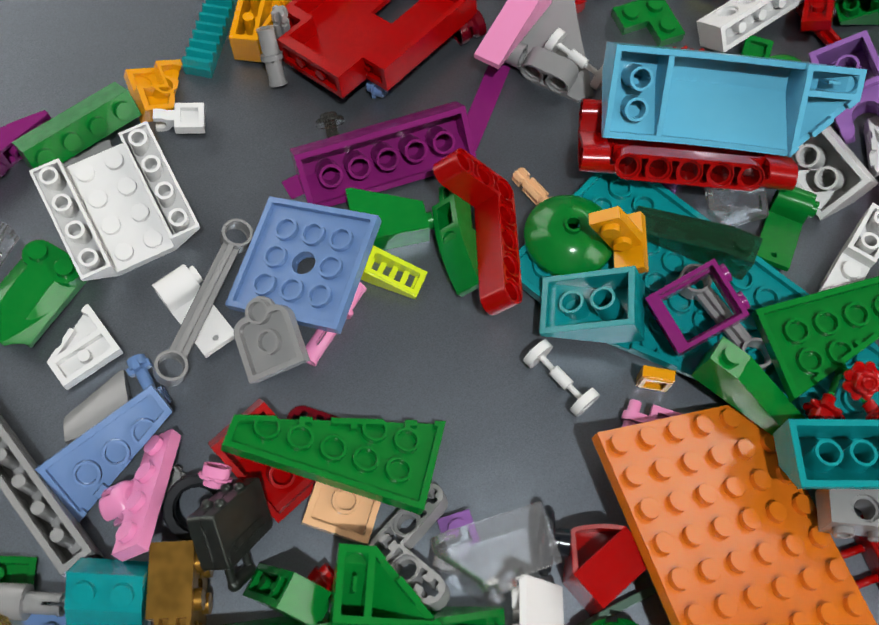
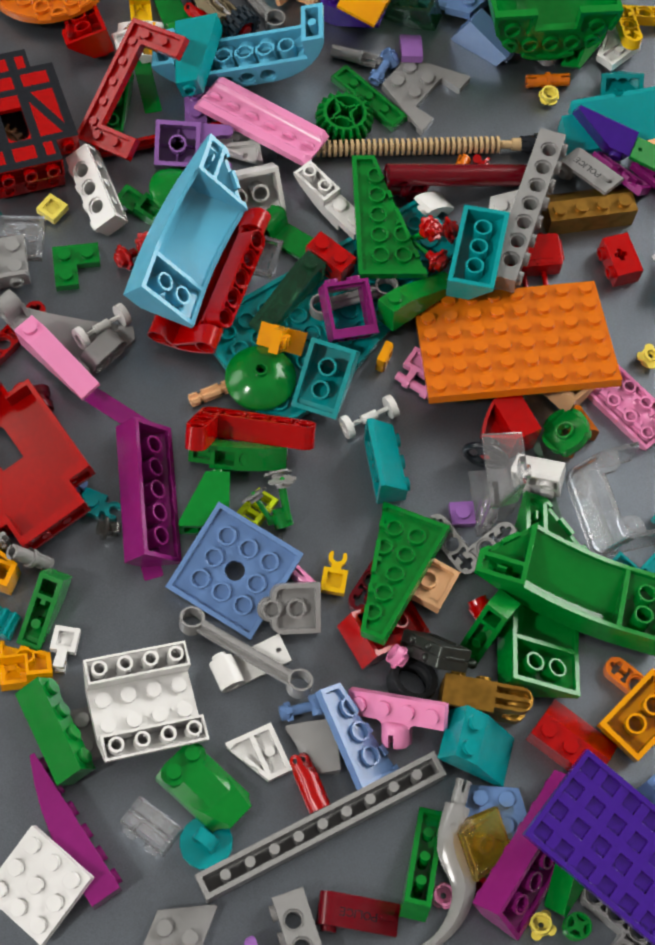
camera: 80 degrees left, 0 degrees up
none -> green slope [16,568,73,651]
none -> teal plate [81,487,121,522]
none -> plant [241,469,297,530]
none -> red piece [290,753,331,814]
none -> red brick [305,231,356,282]
none -> yellow plate [321,551,348,597]
none -> teal slope [363,418,410,504]

